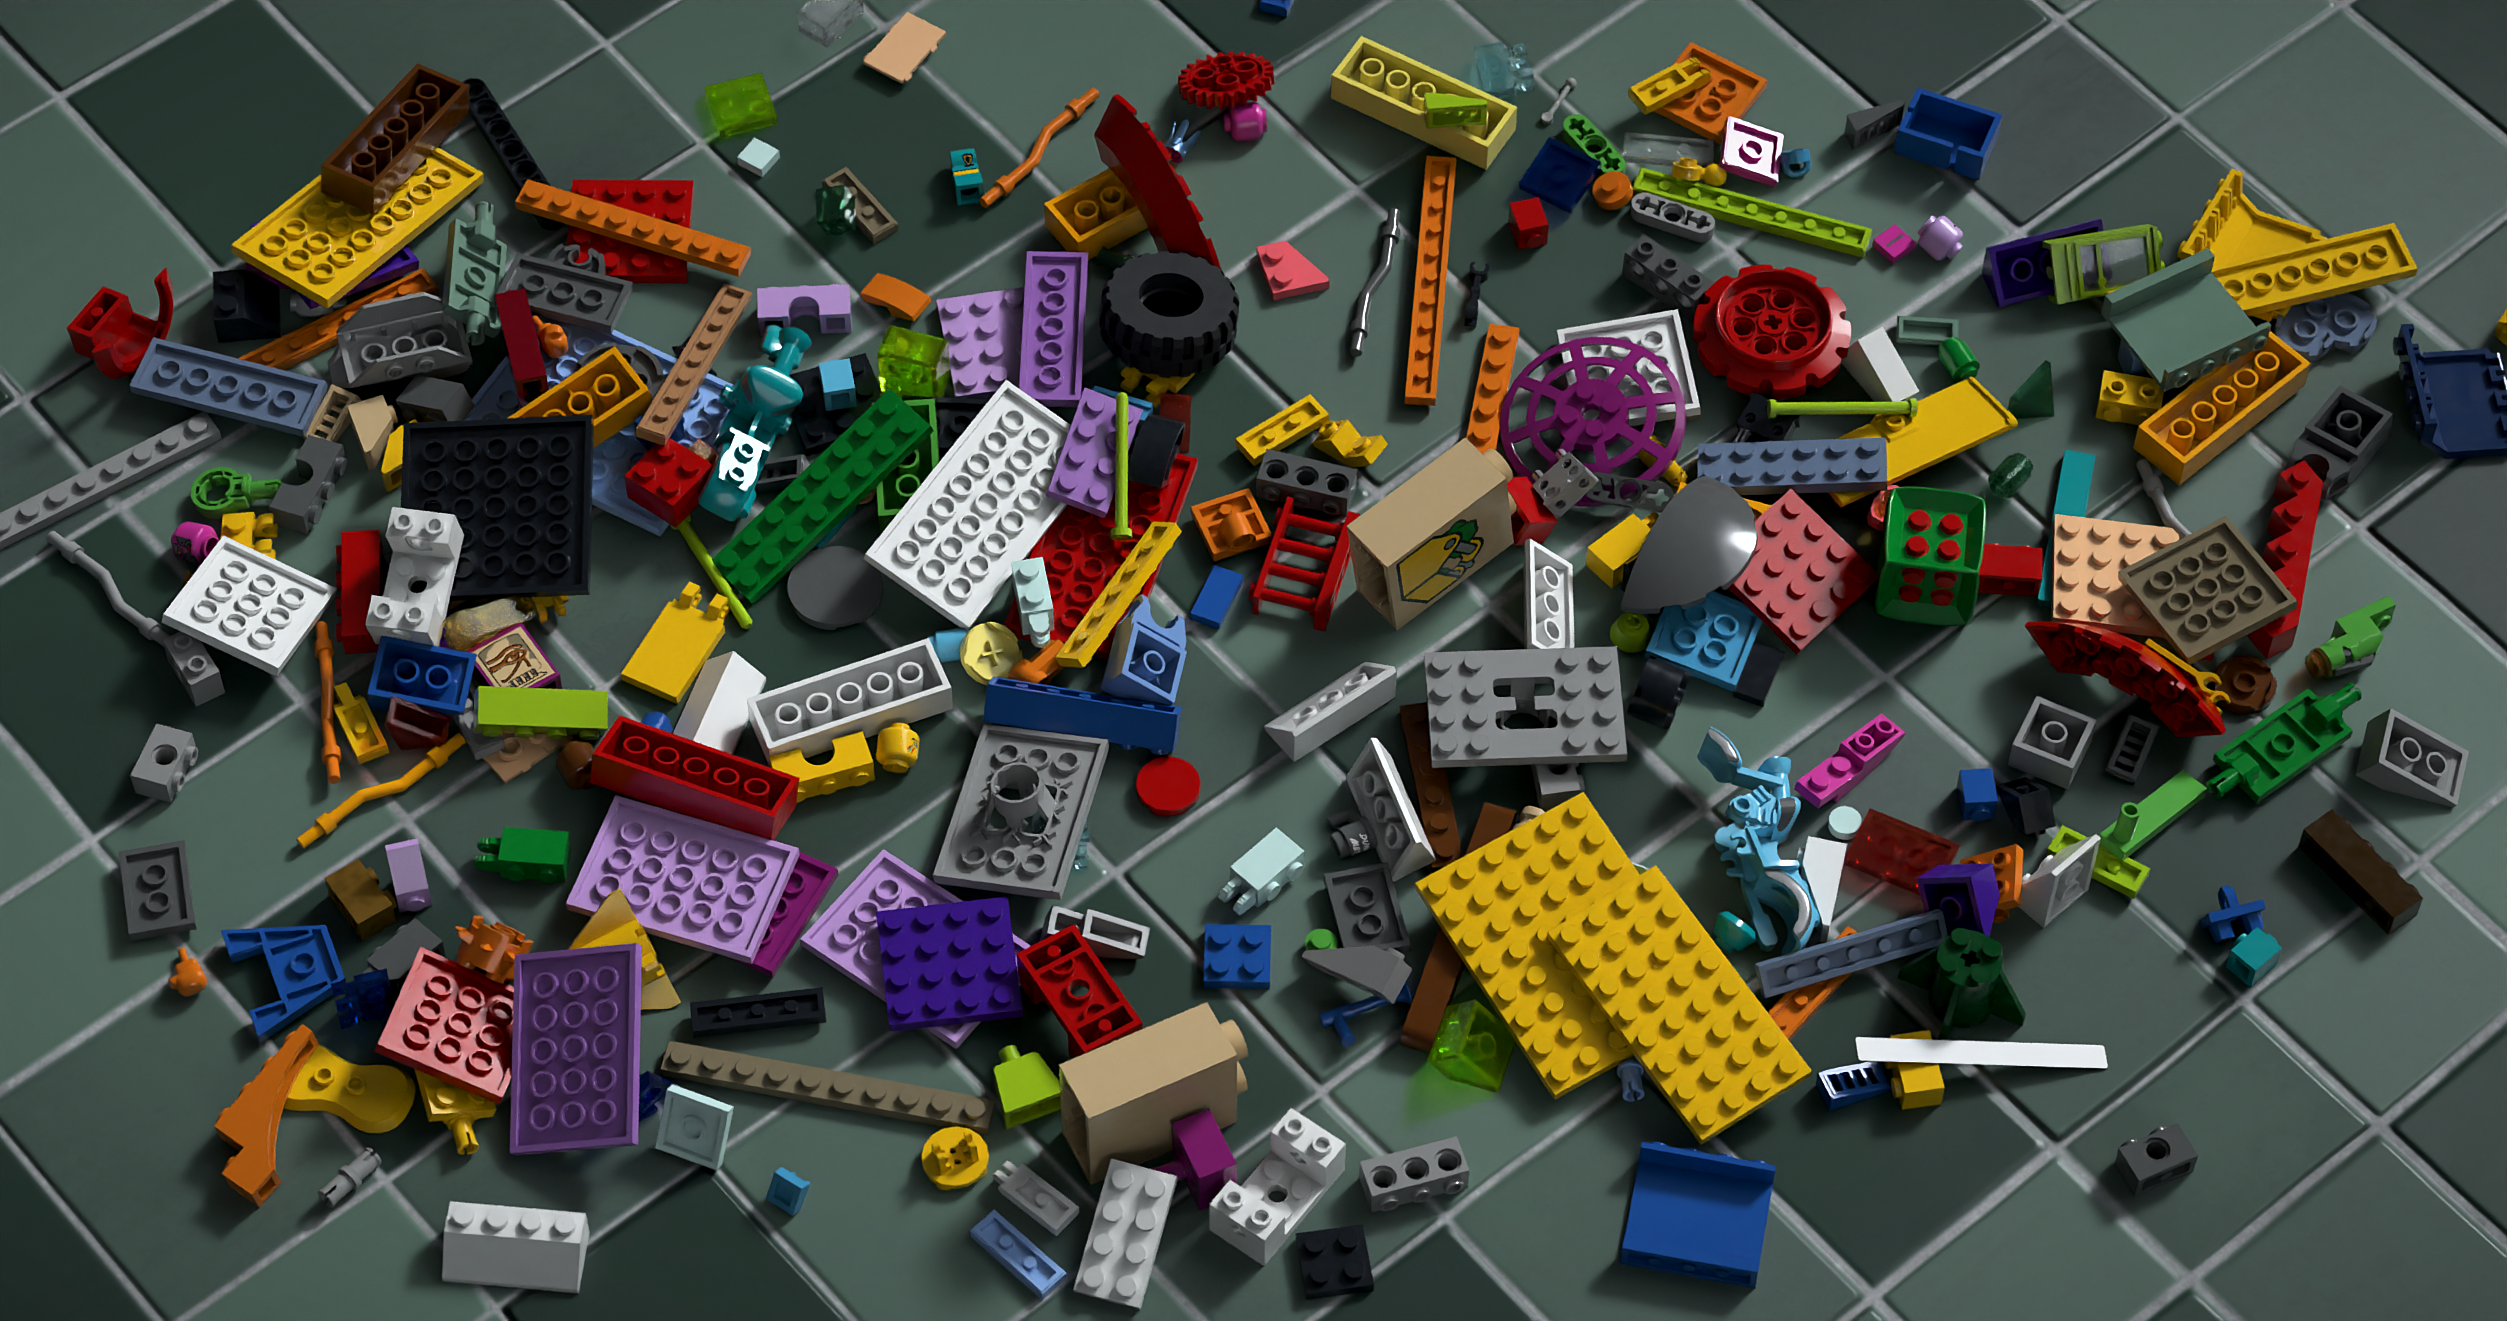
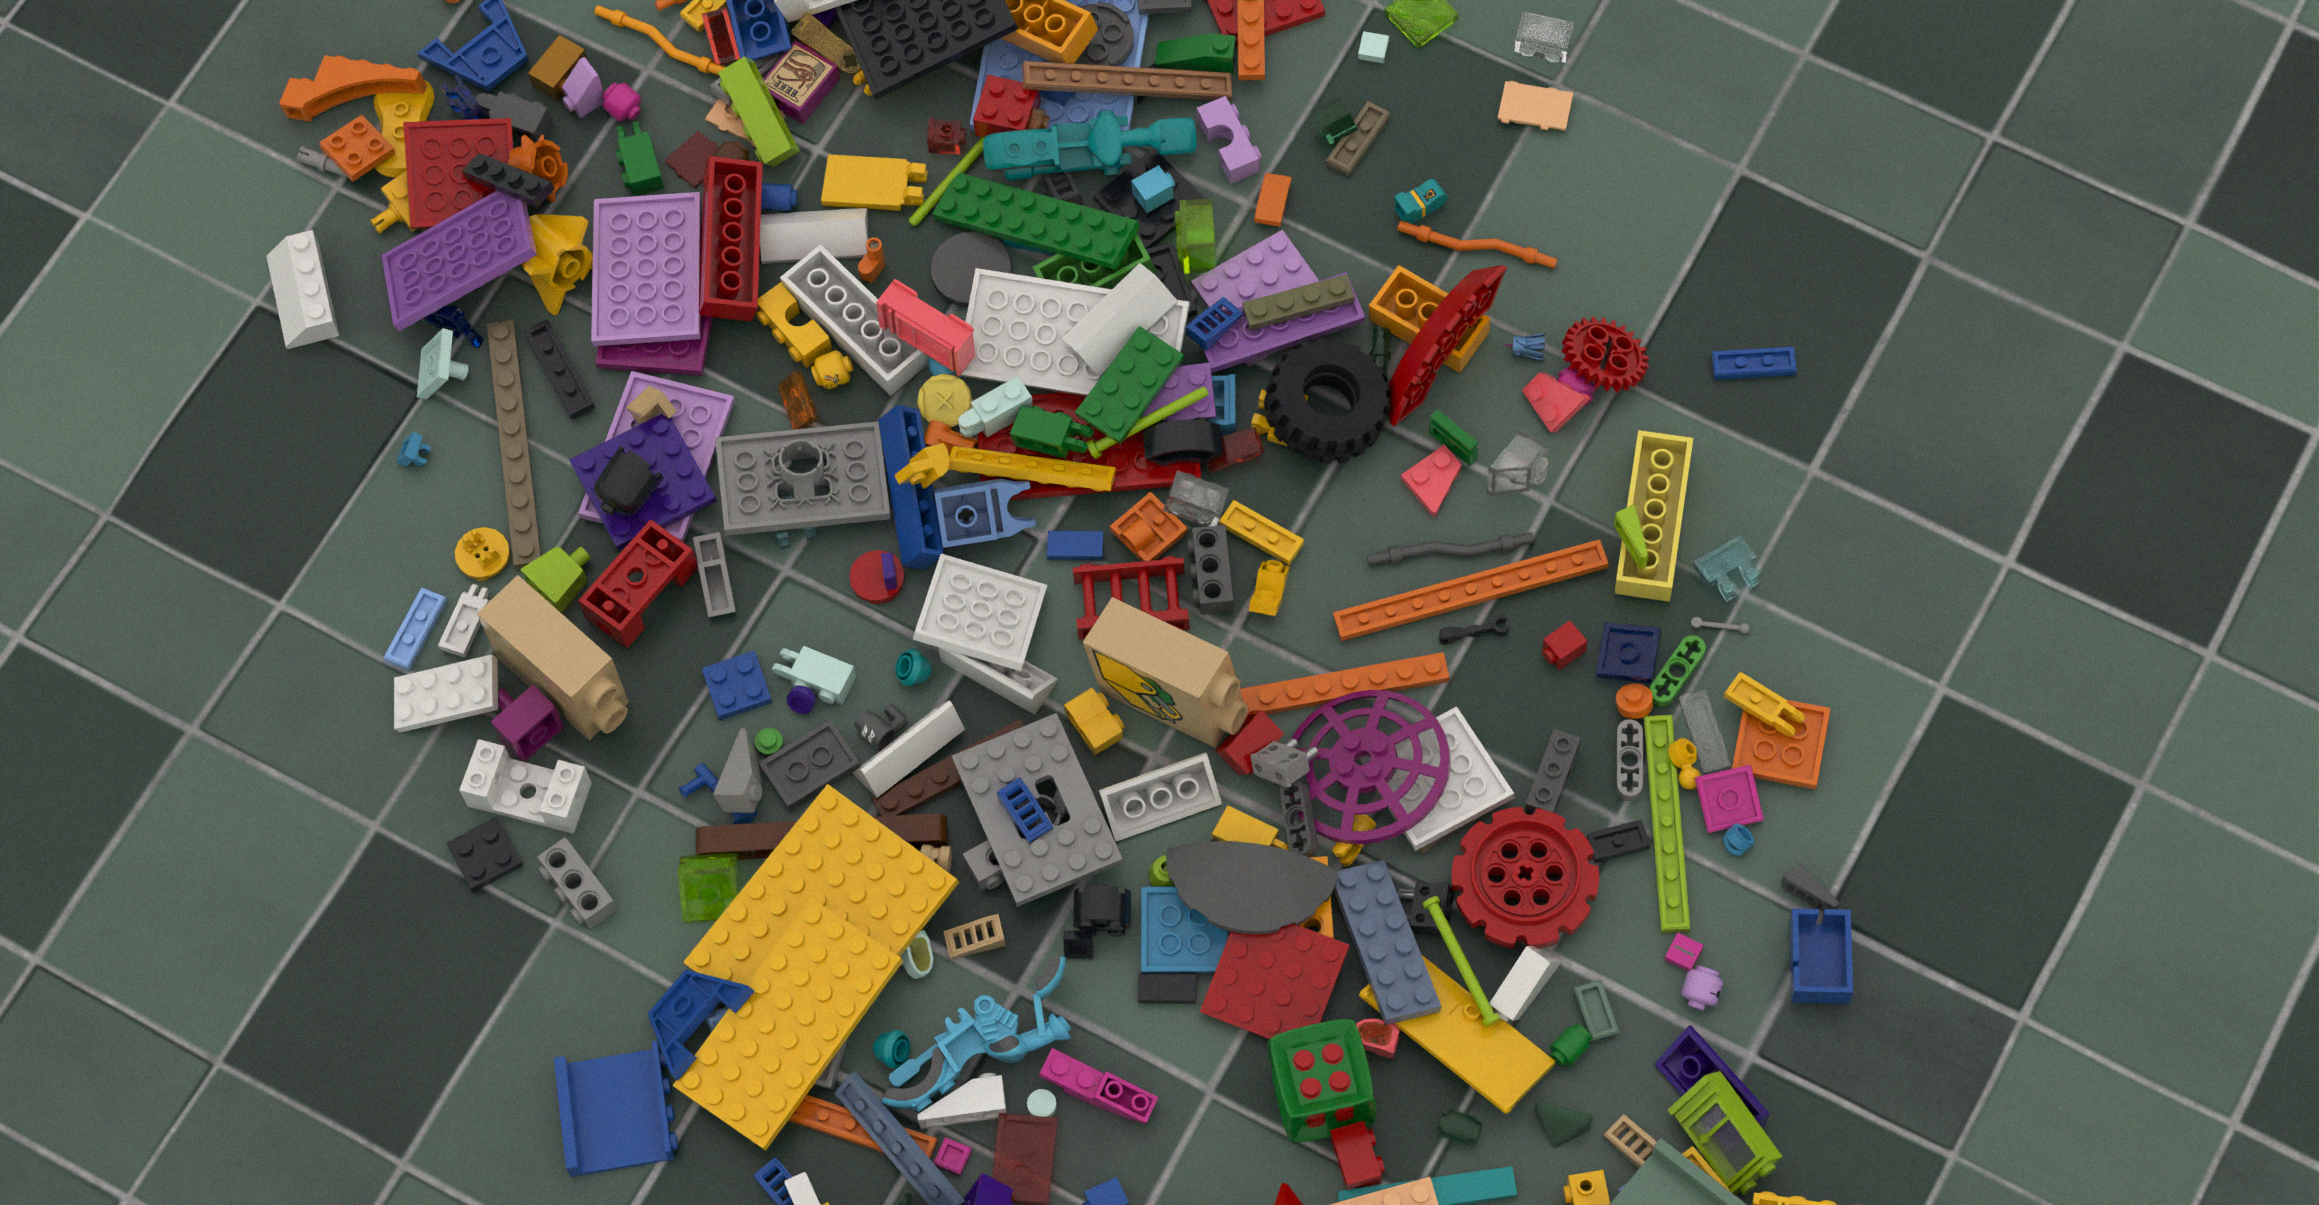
camera: 75 degrees right, 10 degrees up
none -> orange plate [319,115,395,182]
none -> black plate [462,153,555,207]
none -> black cylinder [594,446,664,516]
none -> dark pink head [602,83,642,122]
none -> tan panel [626,386,677,425]
none -> blue wing [647,969,755,1080]
none -> clear red piece [665,131,718,189]
none -> clear orange plate [778,371,818,430]
none -> dark purple tile [787,685,816,714]
none -> orange piece [858,237,886,284]
none -> coral piece [876,279,975,376]
none -> dark purple tile [881,552,897,590]
none -> yellow brick [894,443,950,489]
none -> teal cone [895,648,932,686]
none -> white plate [913,554,1047,671]
none -> clear red brick [927,117,967,154]
none -> dark pink tile [933,1137,972,1177]
none -> tan slope [943,914,1006,960]
none -> blue slope [997,777,1053,844]
none -> green hinge [1010,406,1094,459]
none -> white slope [1061,263,1178,377]
none -> black tile [1063,931,1094,959]
none -> yellow brick [1064,688,1125,755]
none -> green plate [1075,326,1185,445]
none -> green slope [1155,33,1236,75]
none -> clear brick [1163,470,1229,527]
none -> blue slope [1186,297,1243,351]
none -> olive plate [1242,274,1355,331]
none -> green plate [1429,409,1478,467]
none -> clear slope [1487,429,1549,496]
none -> coral wing [1522,373,1591,432]
none -> black plate [1586,819,1650,863]
none -> tan slope [1604,1114,1657,1169]

